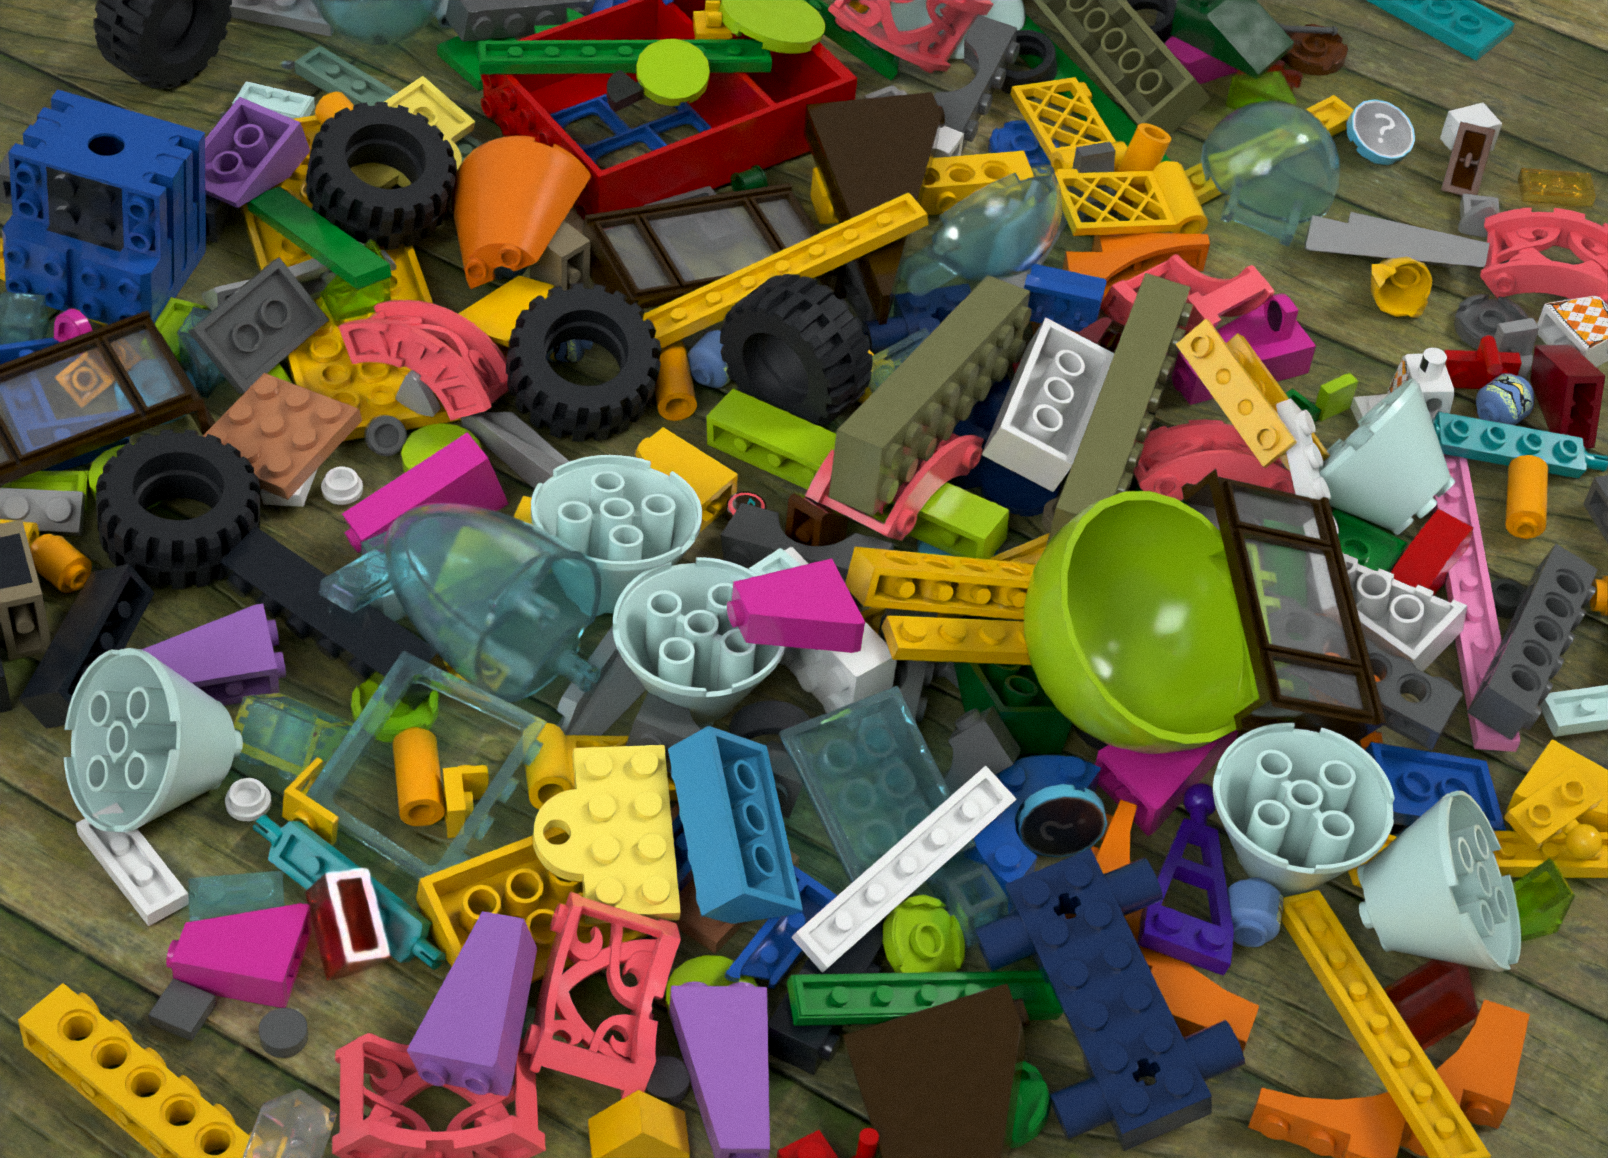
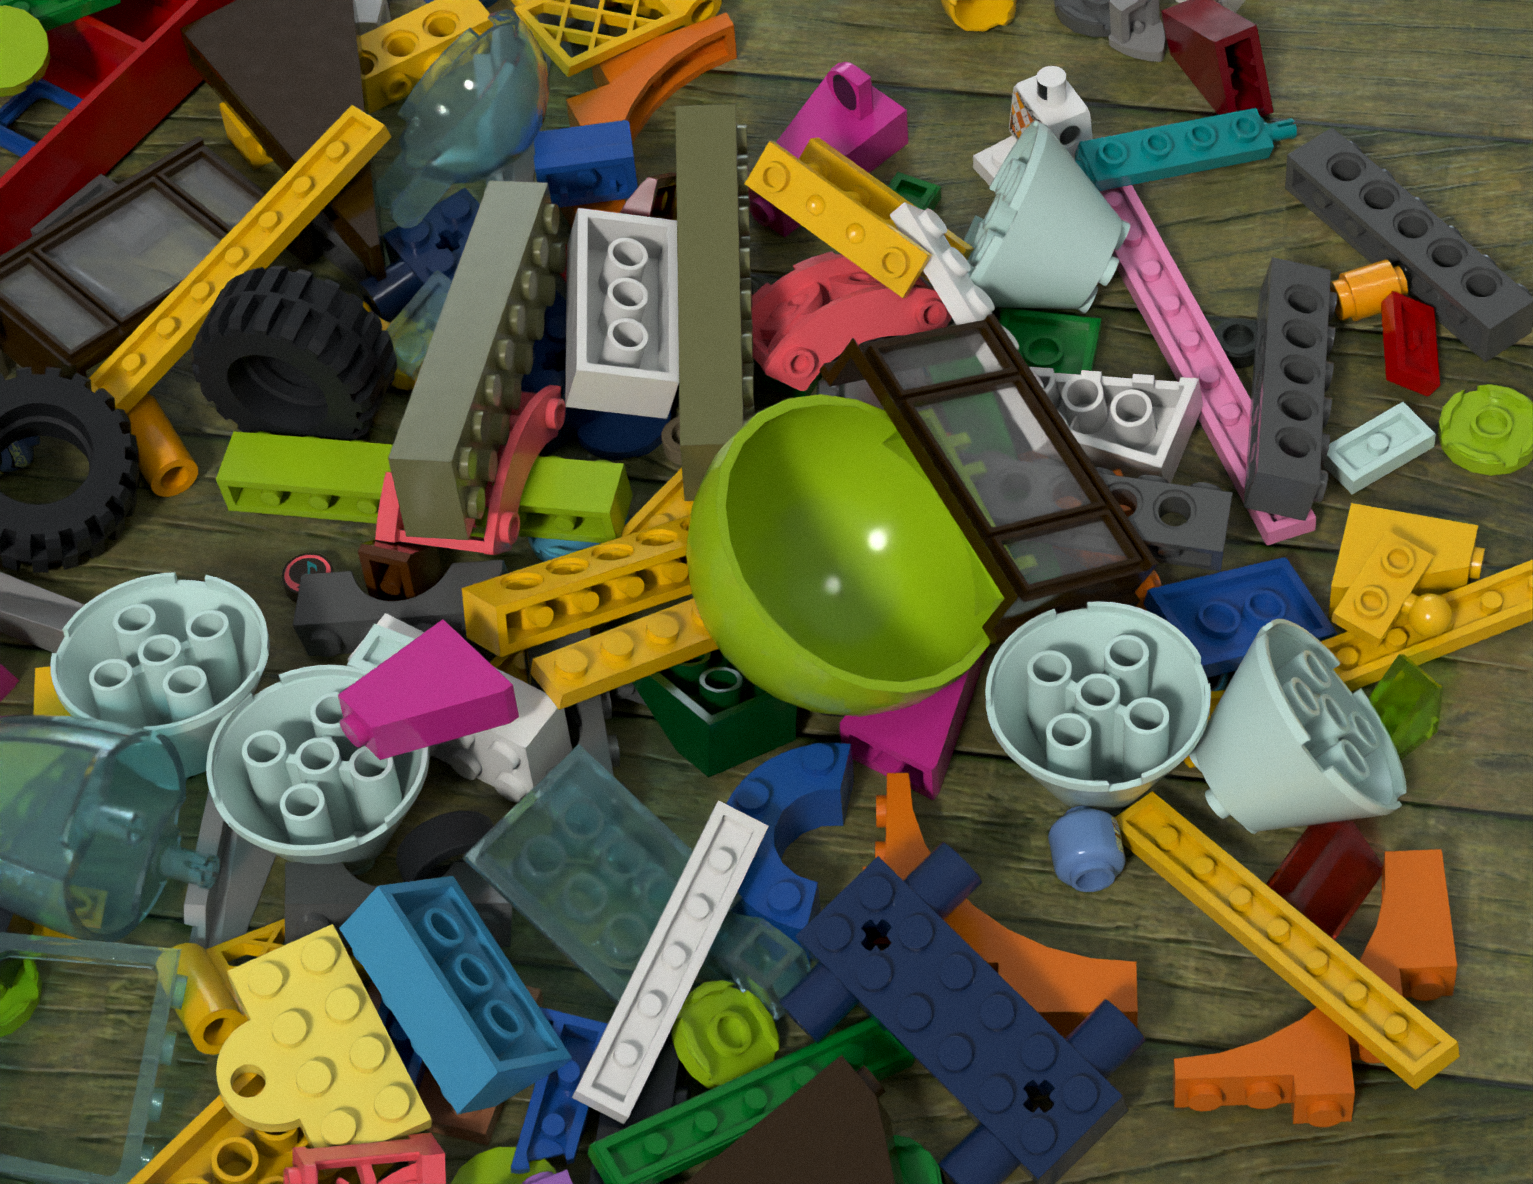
camera: 10 degrees left, 5 degrees up
light orange brick [392,727,445,826] -> none
yellow bracket [443,765,489,838] -> none
yellow slope [635,427,738,533] -> none
medium blue head [687,330,731,388] -> none
dark green axle [731,165,768,192] -> none
dark grey arch [931,706,1021,805] -> none
black tile [1016,784,1107,857] -> none
coral fence [1100,254,1274,337] -> none
dark purple plate [1137,783,1234,976] -> none
lime tile [1315,373,1358,421] -> none
red slope [1391,509,1474,596] -> none
red plate [1444,335,1522,389] -> none
medium blue head [1476,373,1534,425] -> none
light orange brick [1505,455,1548,539] -> none

